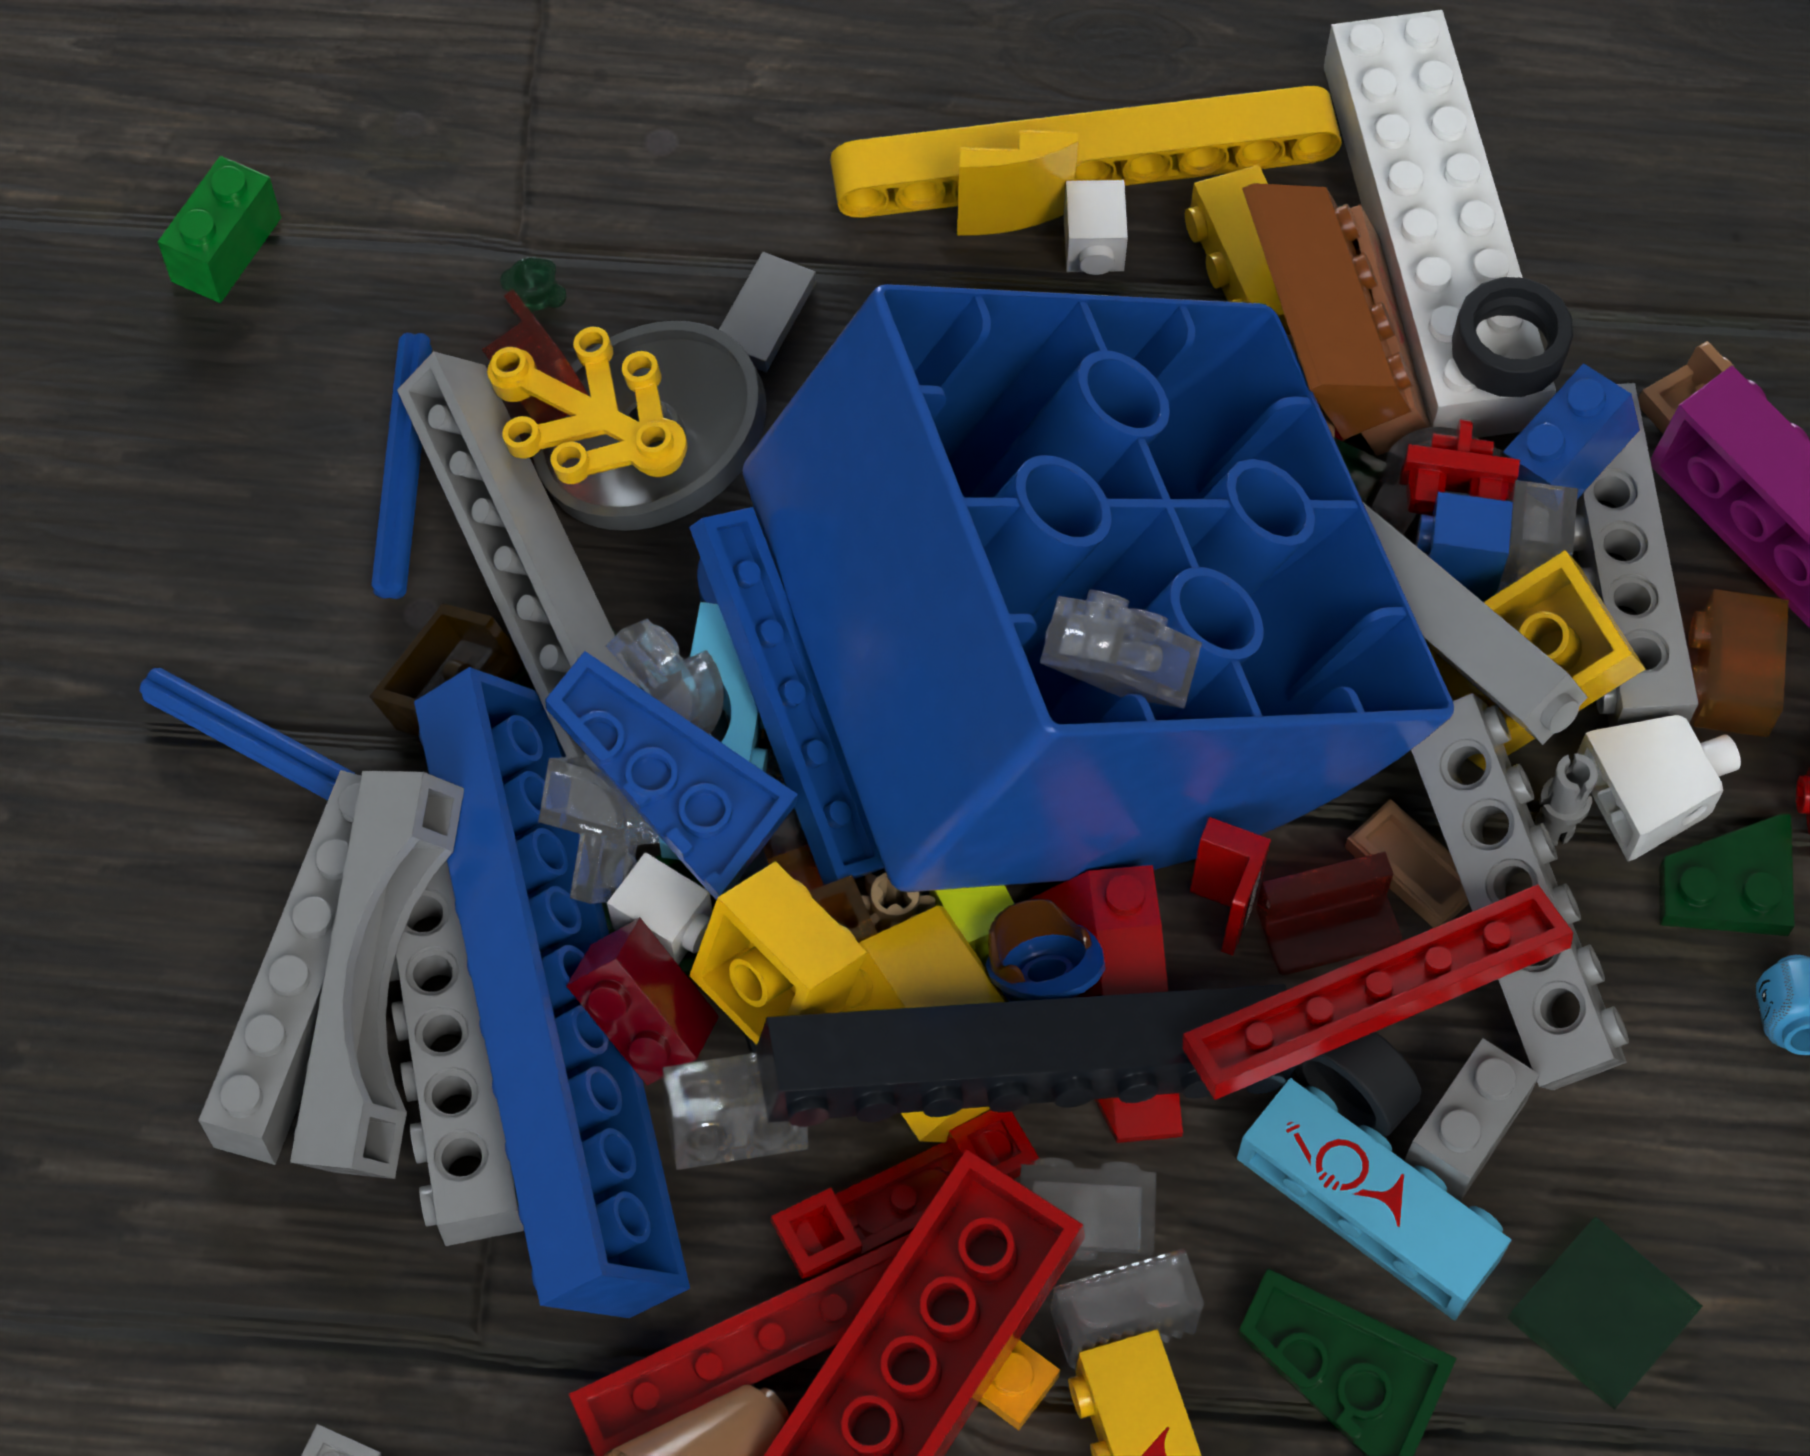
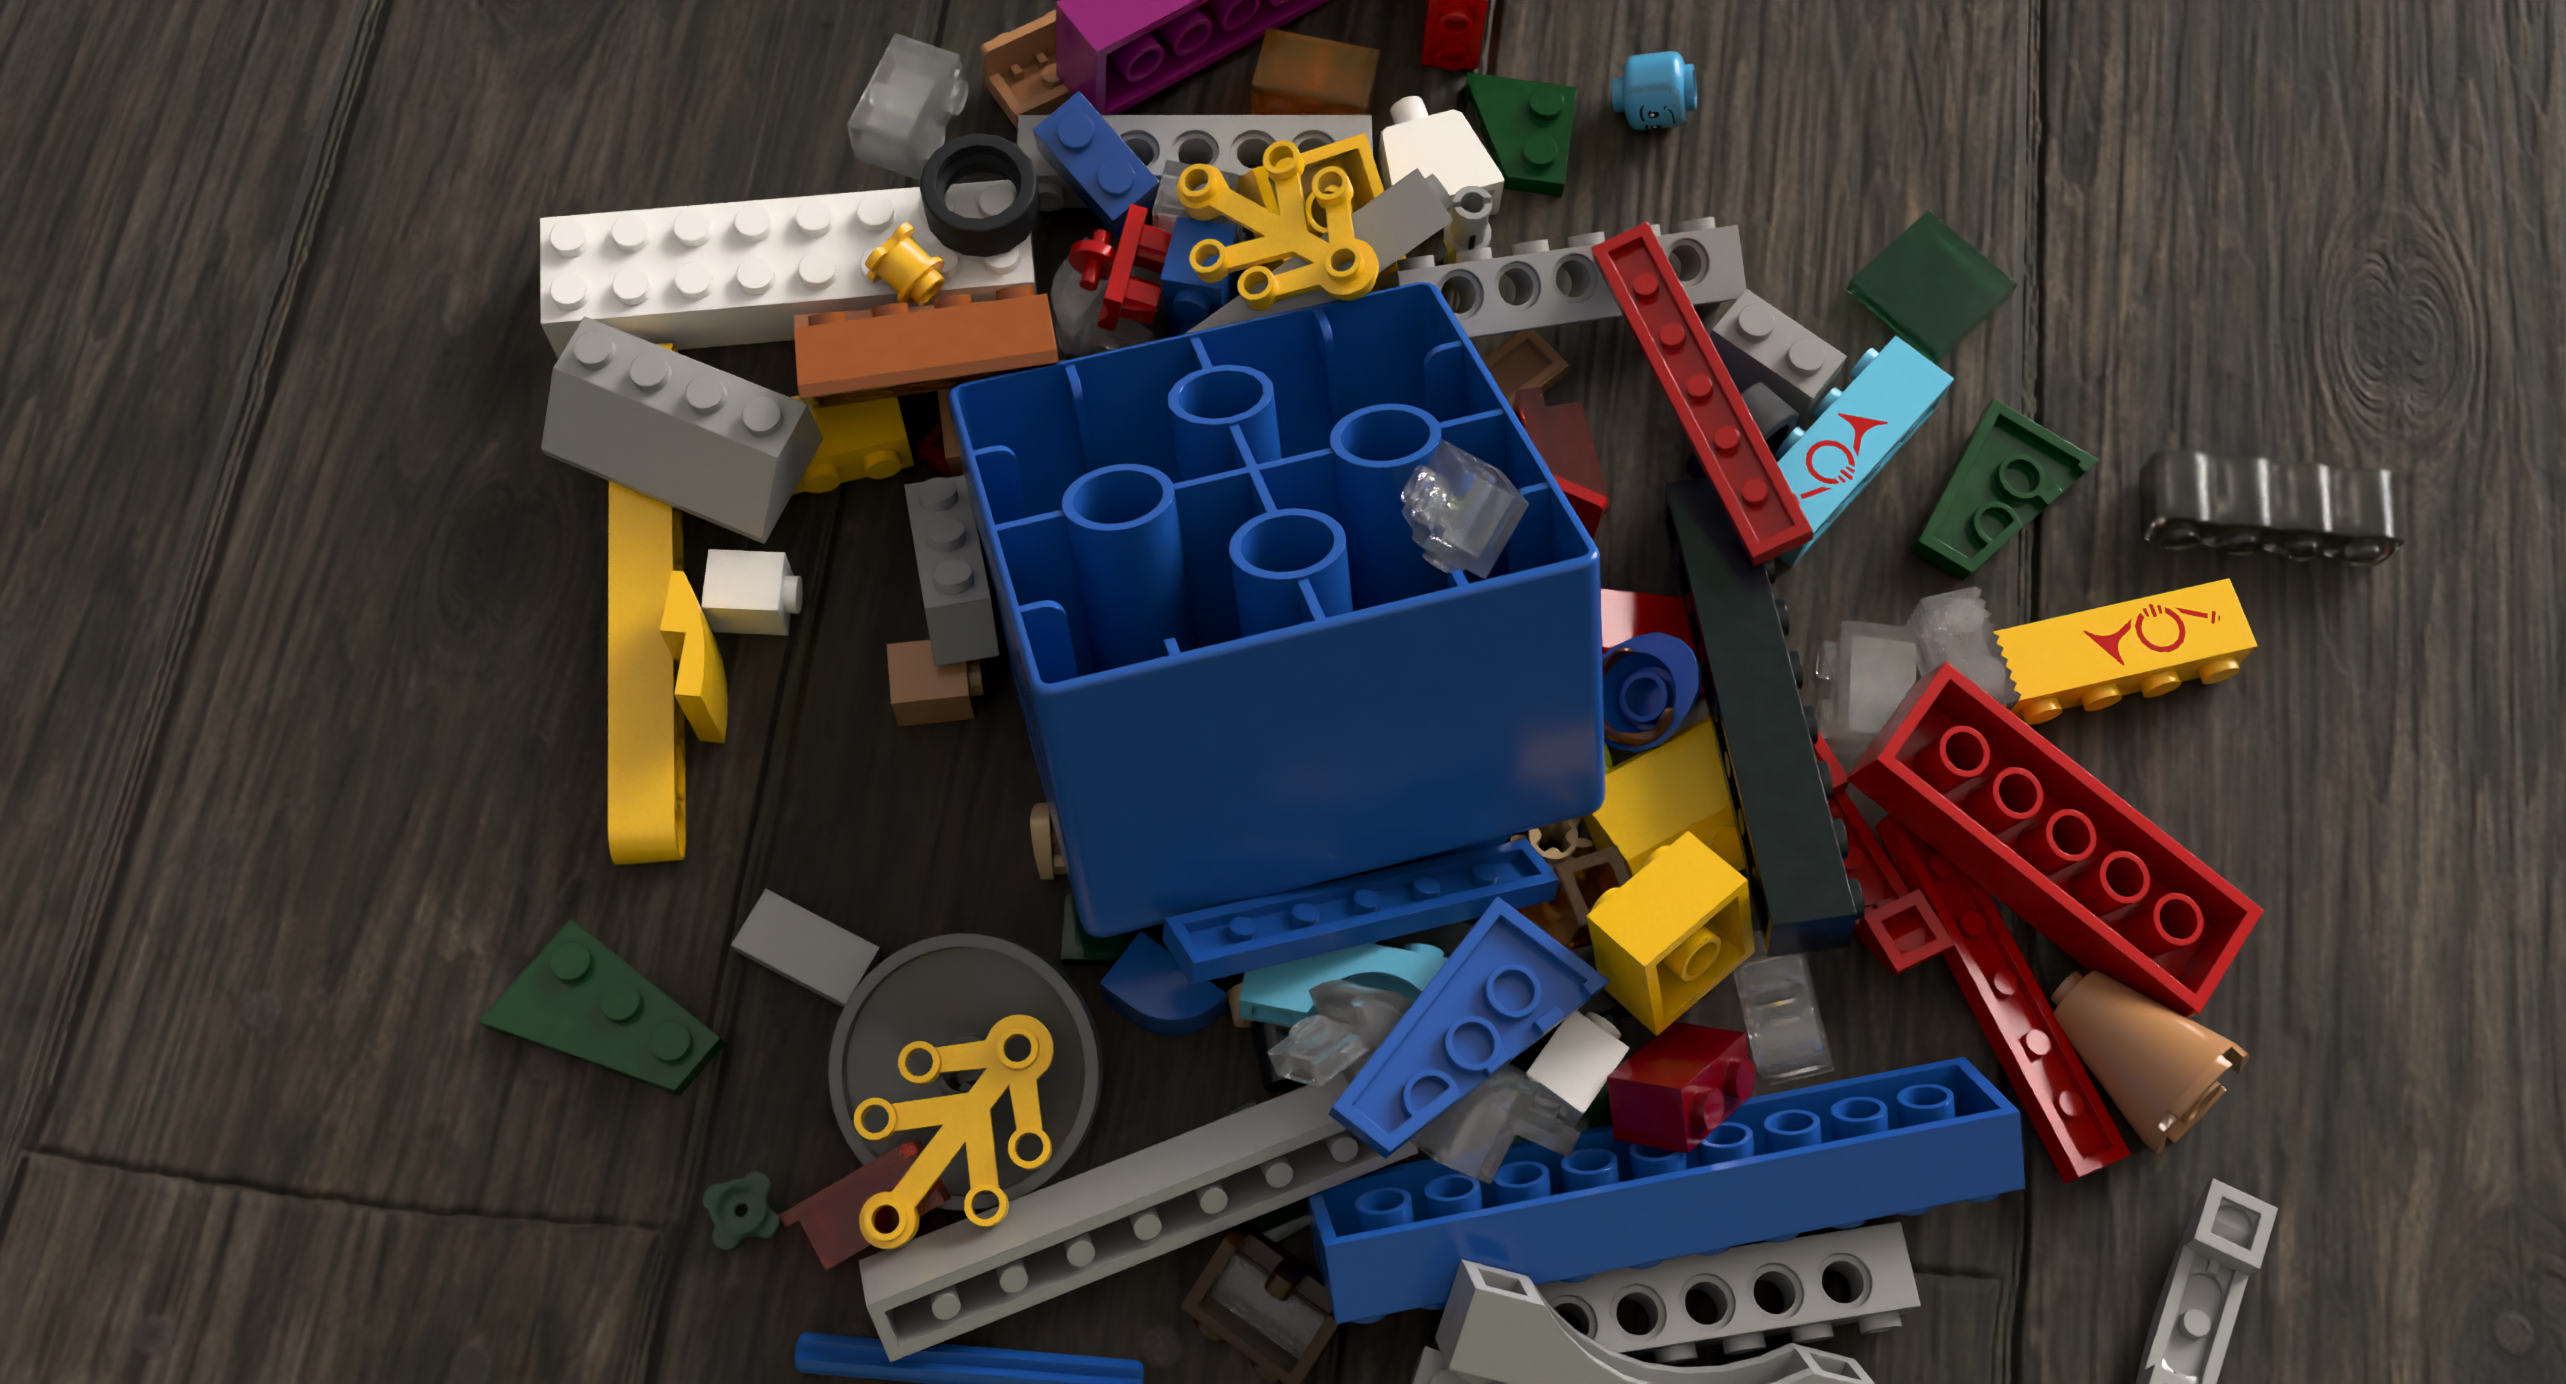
camera: 90 degrees left, 5 degrees up
none -> dark green wing [478,919,725,1096]
none -> light grey slope [541,316,823,544]
none -> clear brick [847,33,969,180]
none -> yellow brick [865,222,945,306]
none -> yellow plant [1176,140,1379,310]

